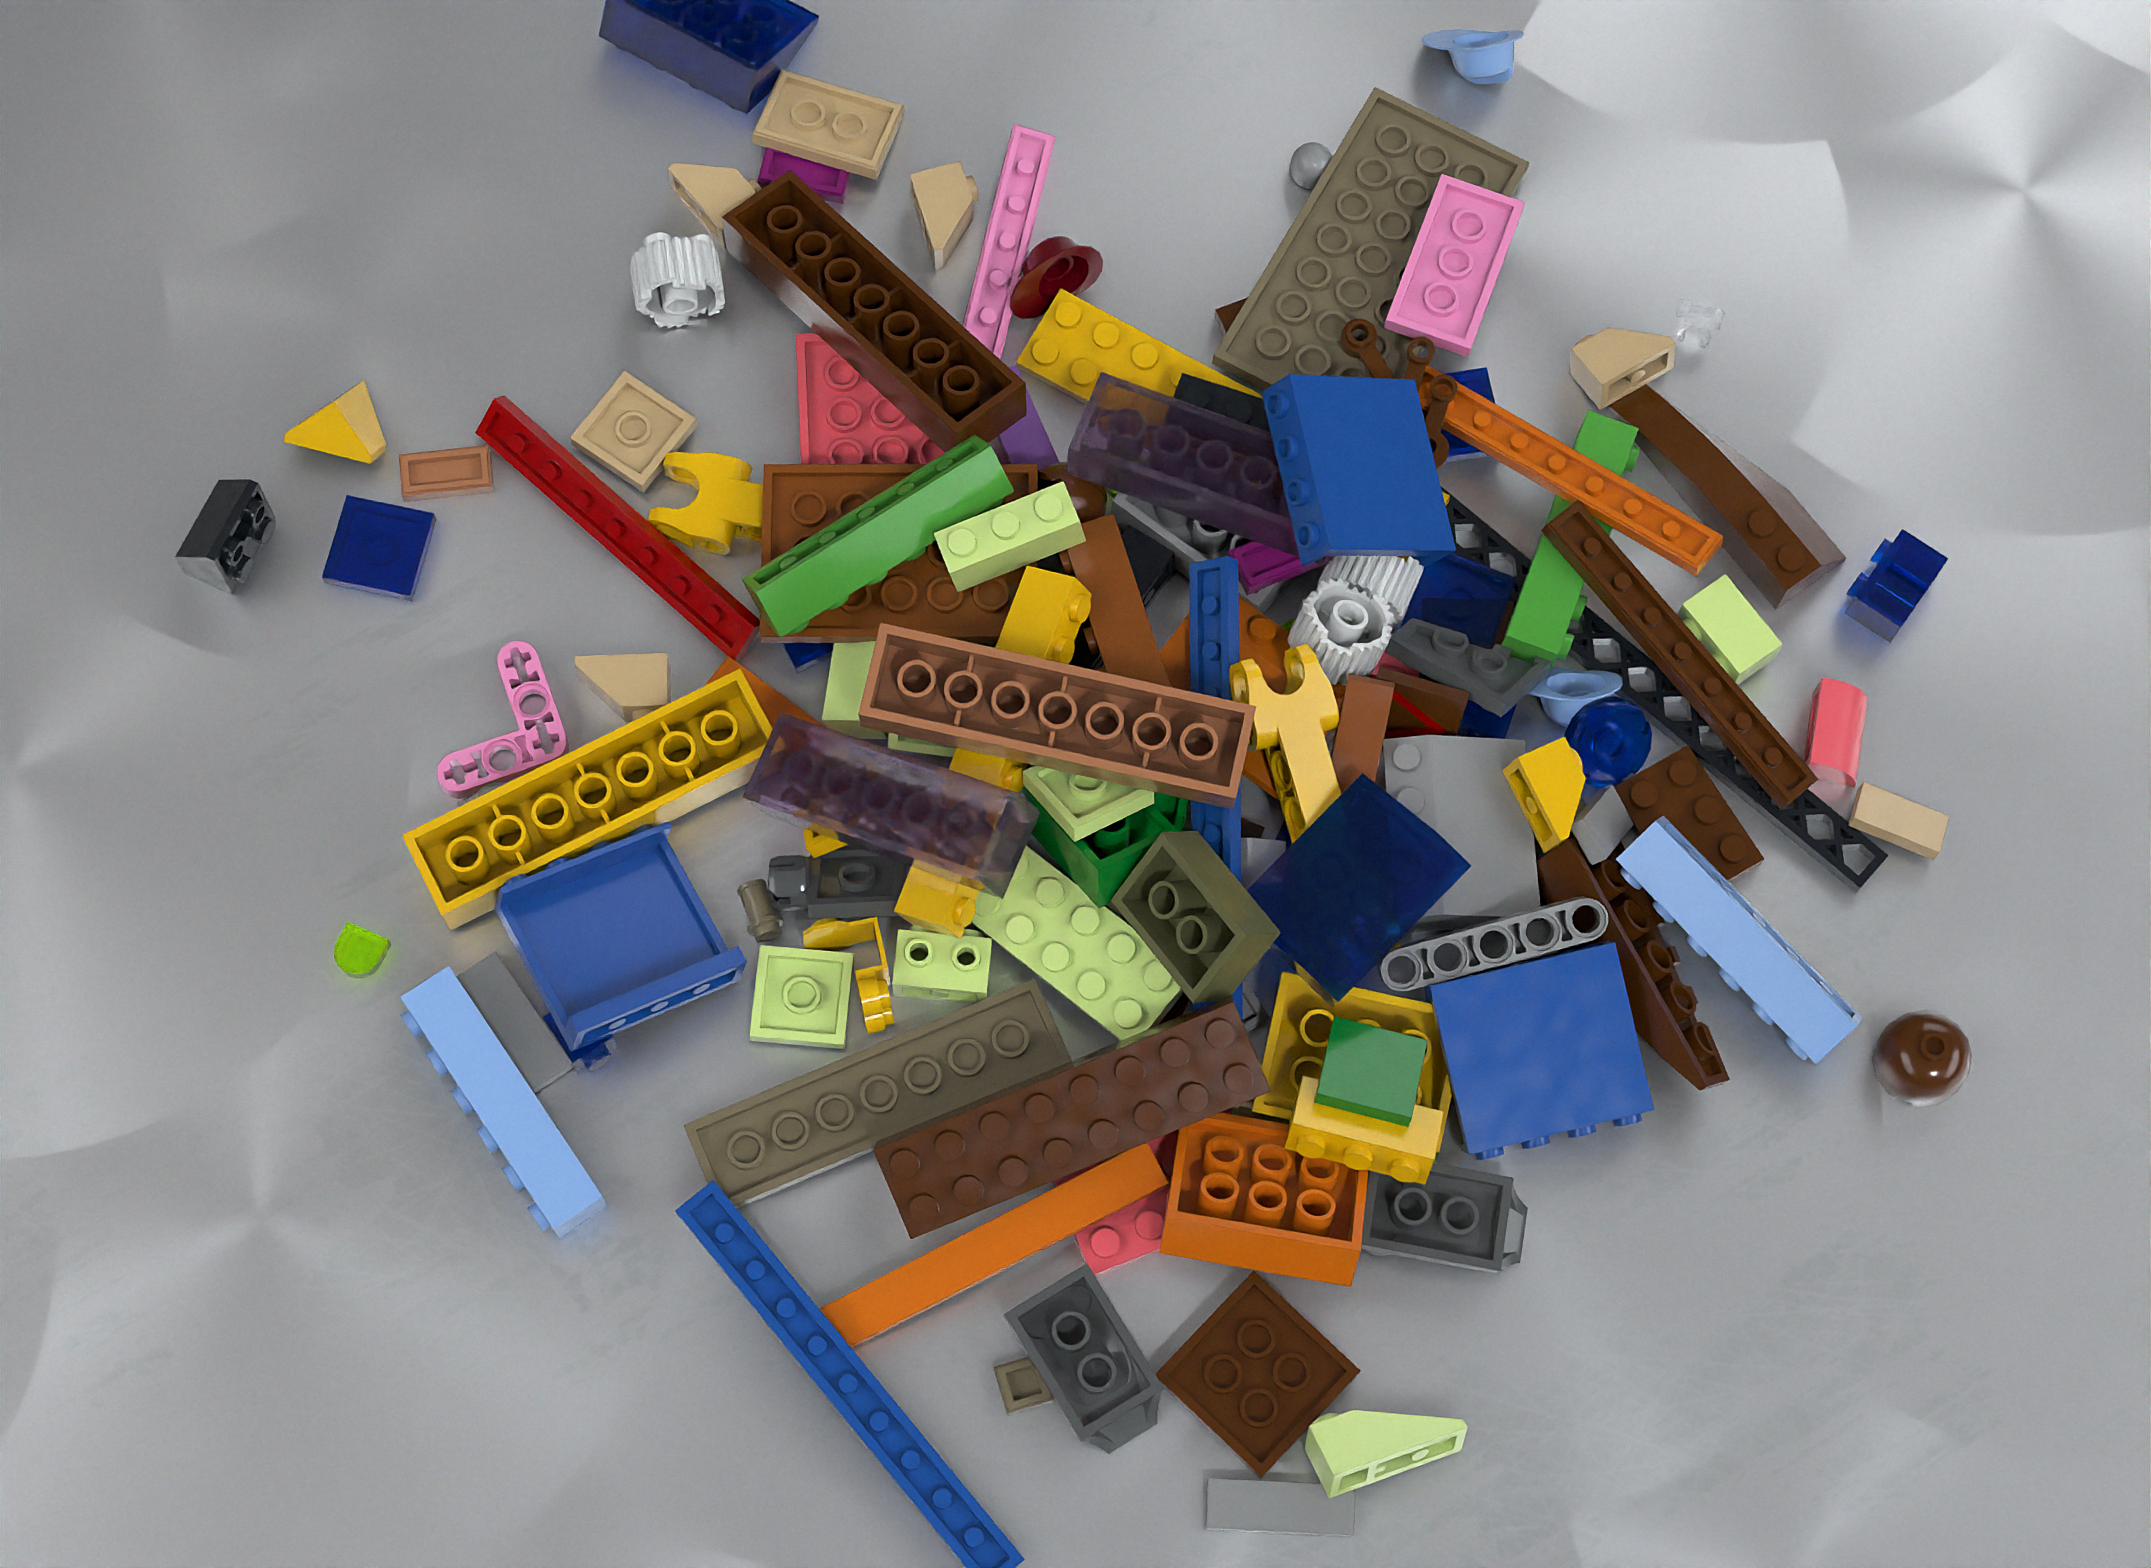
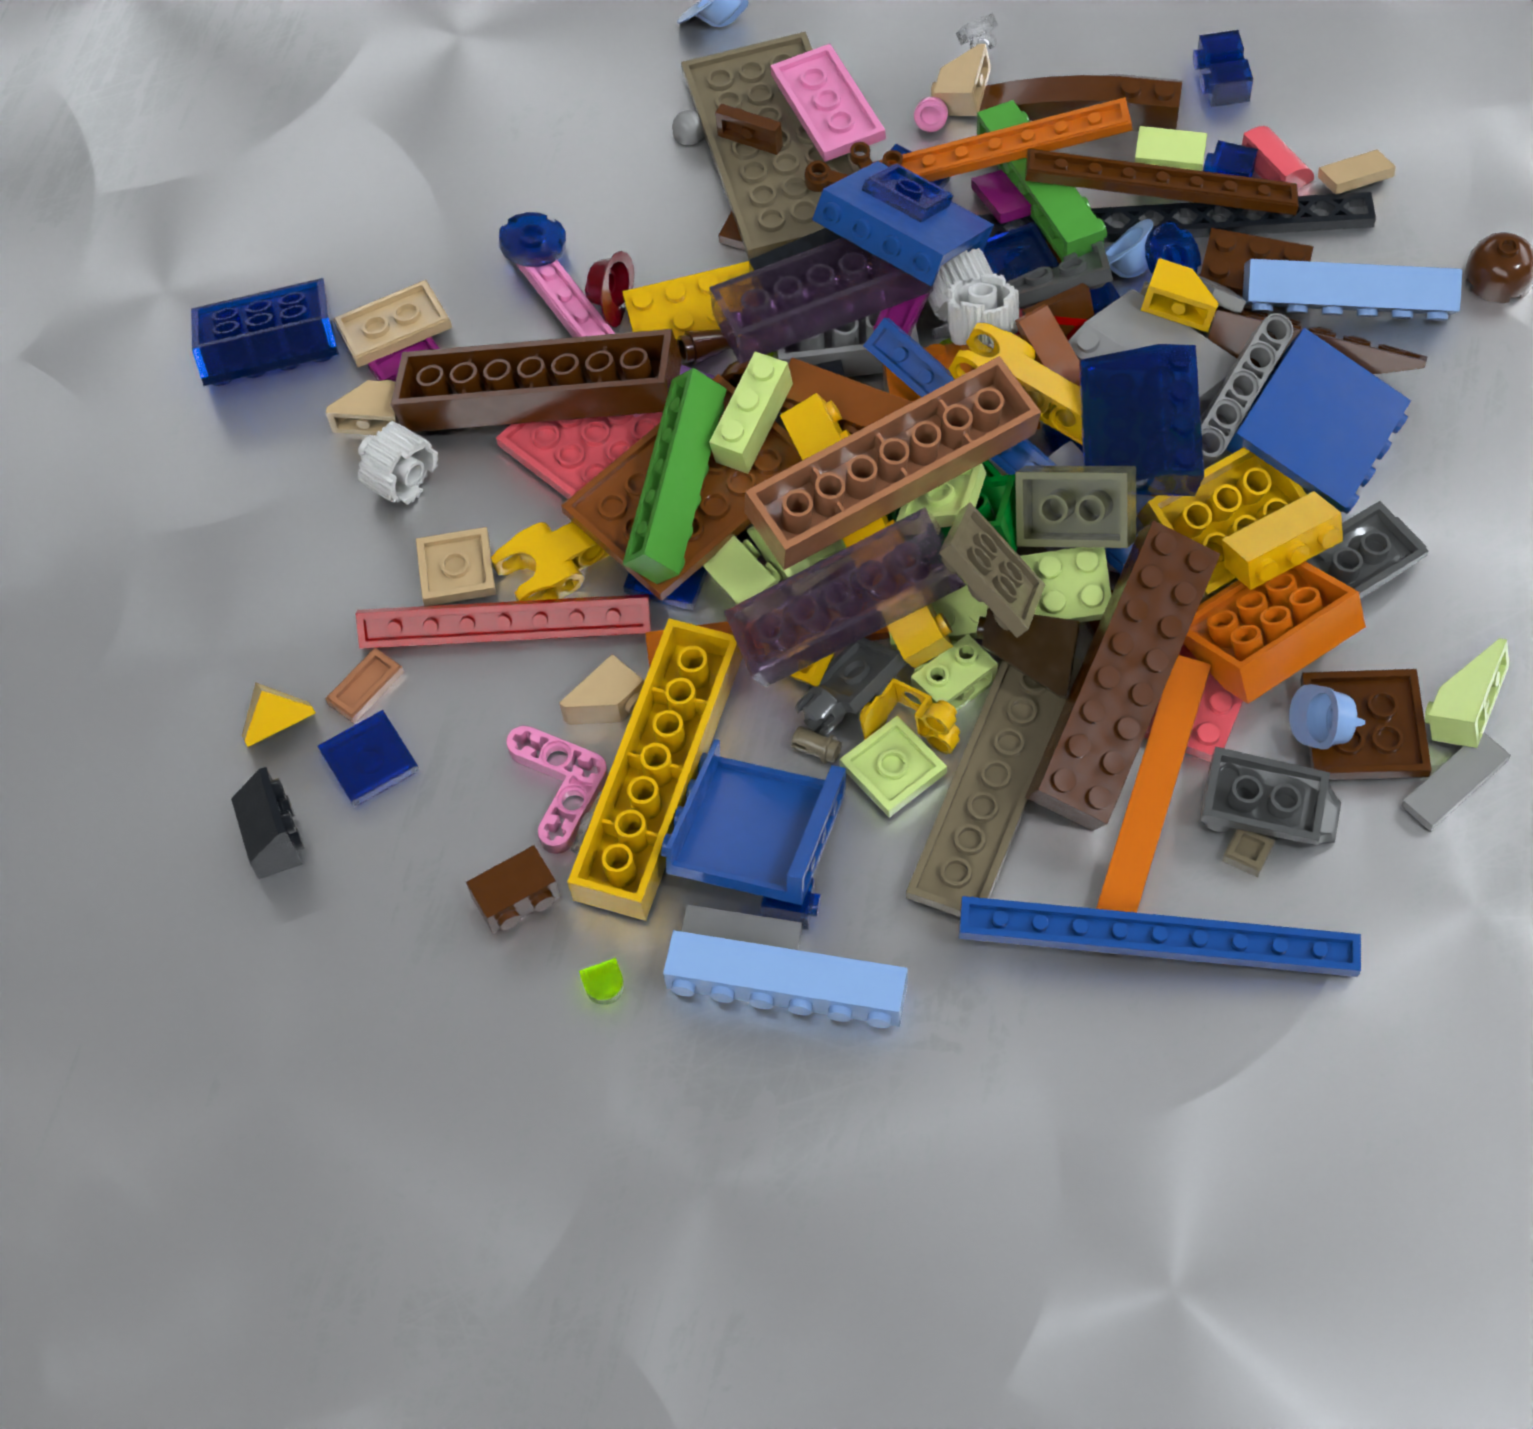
camera: 35 degrees left, 10 degrees down
tan slope [910,161,979,270] -> none
green tile [1314,1016,1428,1127] -> none
none -> reddish brown brick [466,845,561,934]
none -> clear blue tile [499,212,566,267]
none -> reddish brown cone [677,329,731,365]
none -> reddish brown plate [715,103,783,155]
none -> clear blue tile [862,163,954,222]
none -> bright pink tile [914,96,948,132]
none -> dark tan plate [939,502,1045,638]
none -> magenta tile [971,169,1031,224]
none -> dark brown slope [976,608,1080,699]
none -> clear blue brick [1203,140,1258,177]
none -> light blue piece [1289,684,1365,750]

